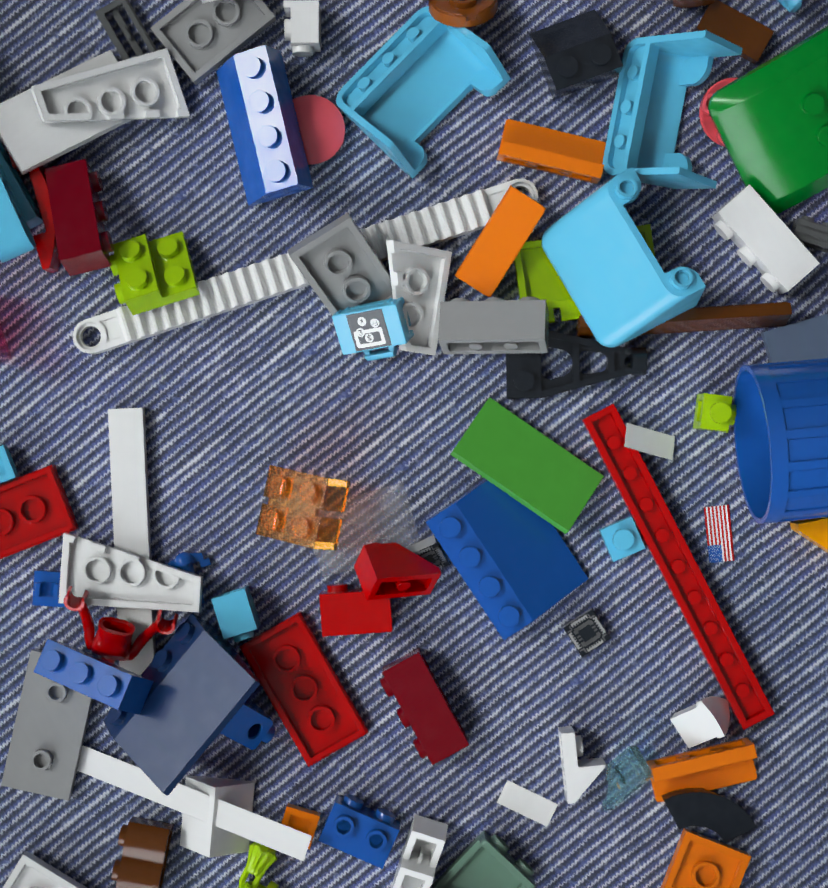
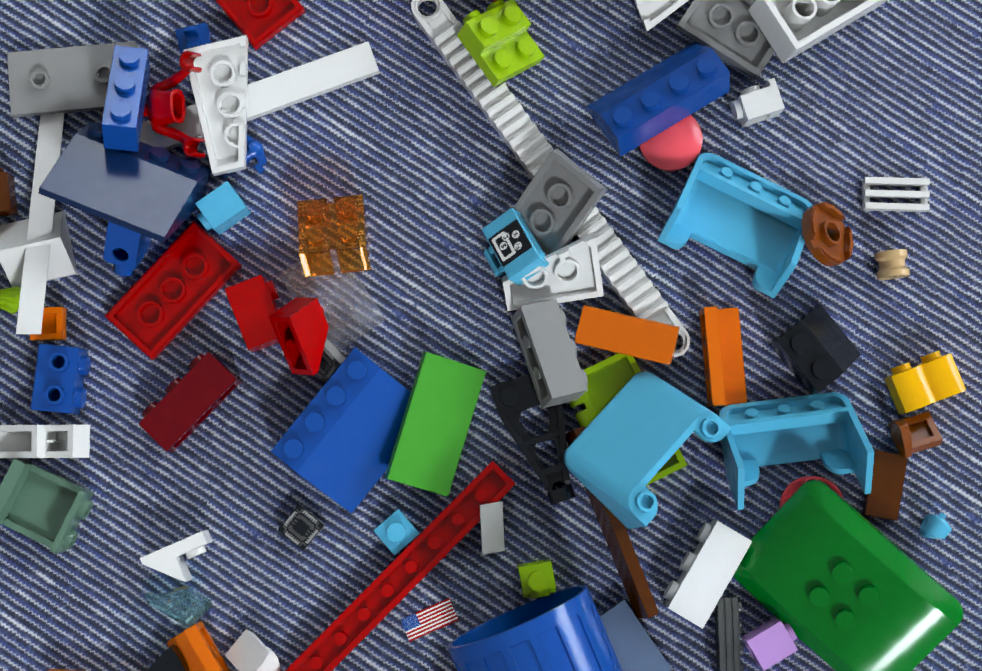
camera: 70 degrees right, 5 degrees down
white sticker [497,780,558,827] -> none

